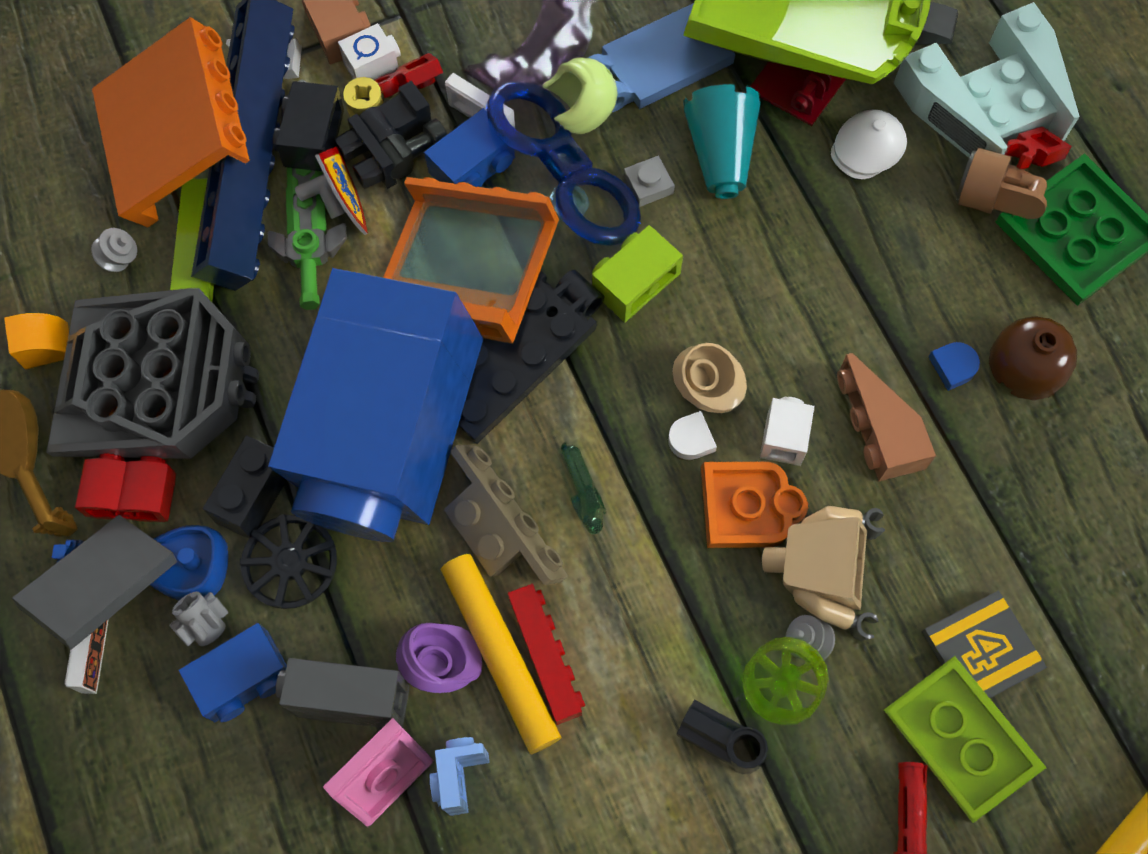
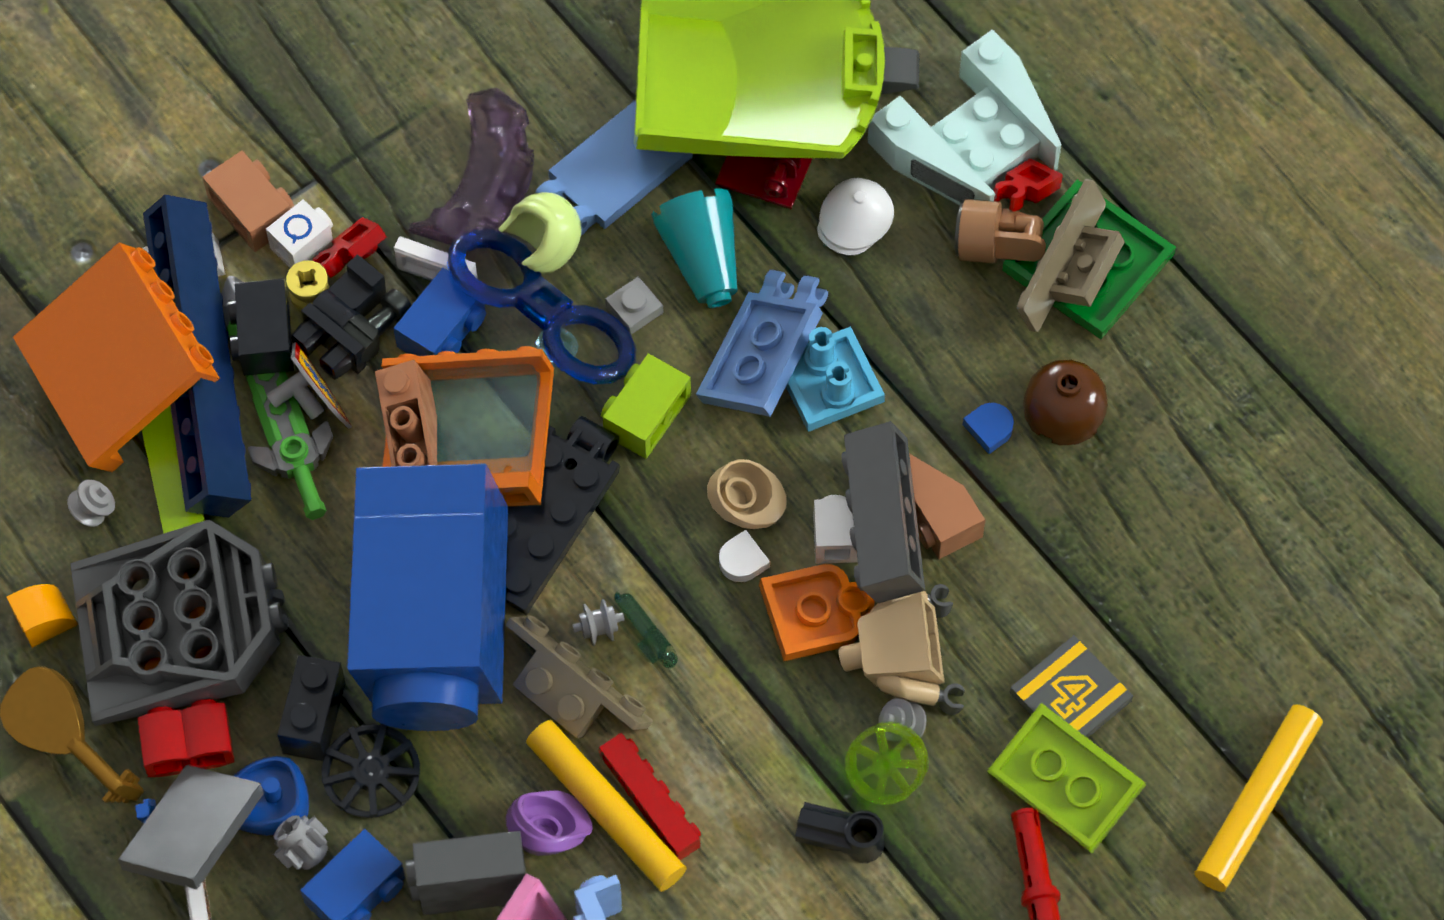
camera: 15 degrees left, 5 degrees down
none -> nougat slope [375,360,437,467]
none -> light grey wheel [572,599,625,646]
none -> medium blue tile [696,270,828,417]
none -> medium azure plate [786,326,885,432]
none -> dark grey brick [841,421,925,604]
none -> dark tan bracket [1017,179,1125,332]

